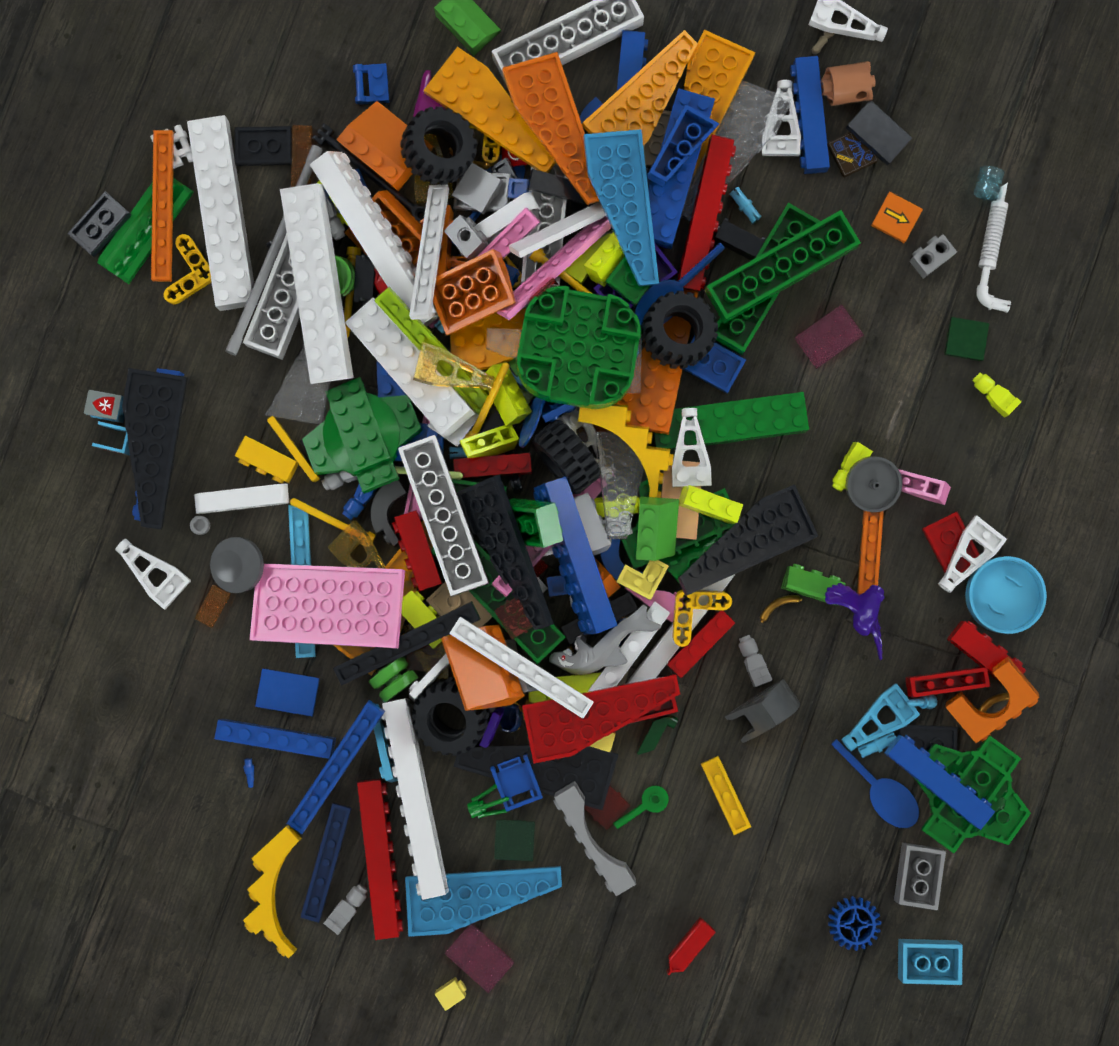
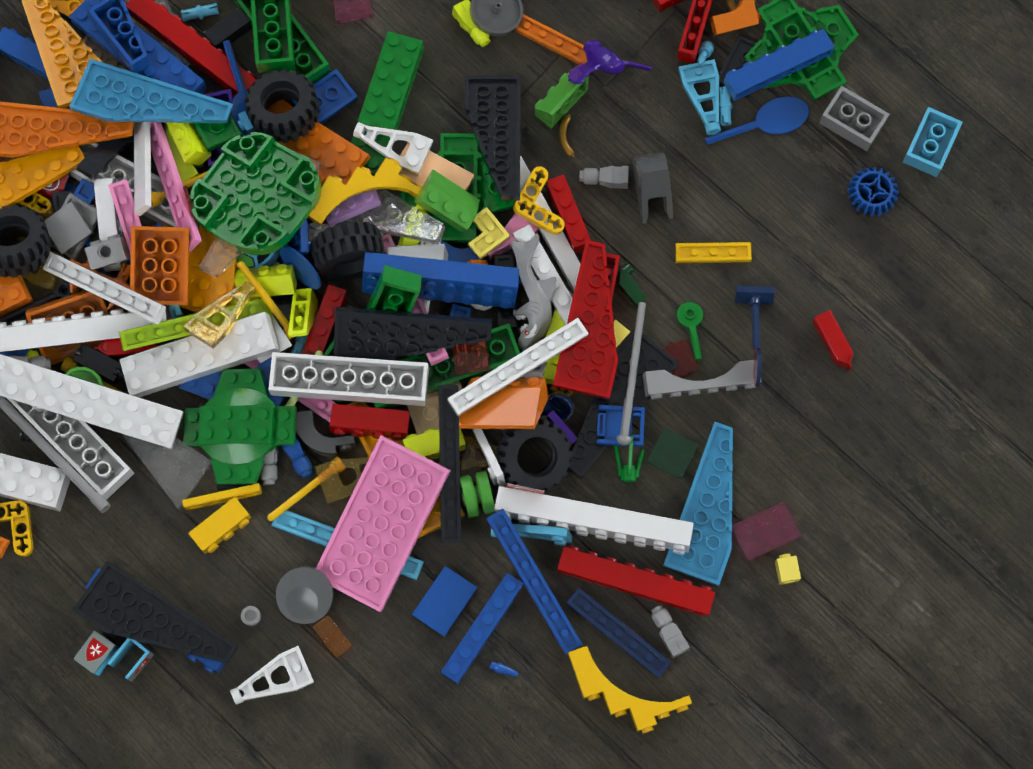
camera: 65 degrees left, 10 degrees down
white beam [194,484,290,514] -> none
neon yellow brick [679,485,743,524] -> none
none -> dark azure plate [237,111,254,135]
none -> lavender plate [326,190,382,227]
none -> light grey bar [617,302,646,445]
none -> dark blue piece [734,286,775,386]

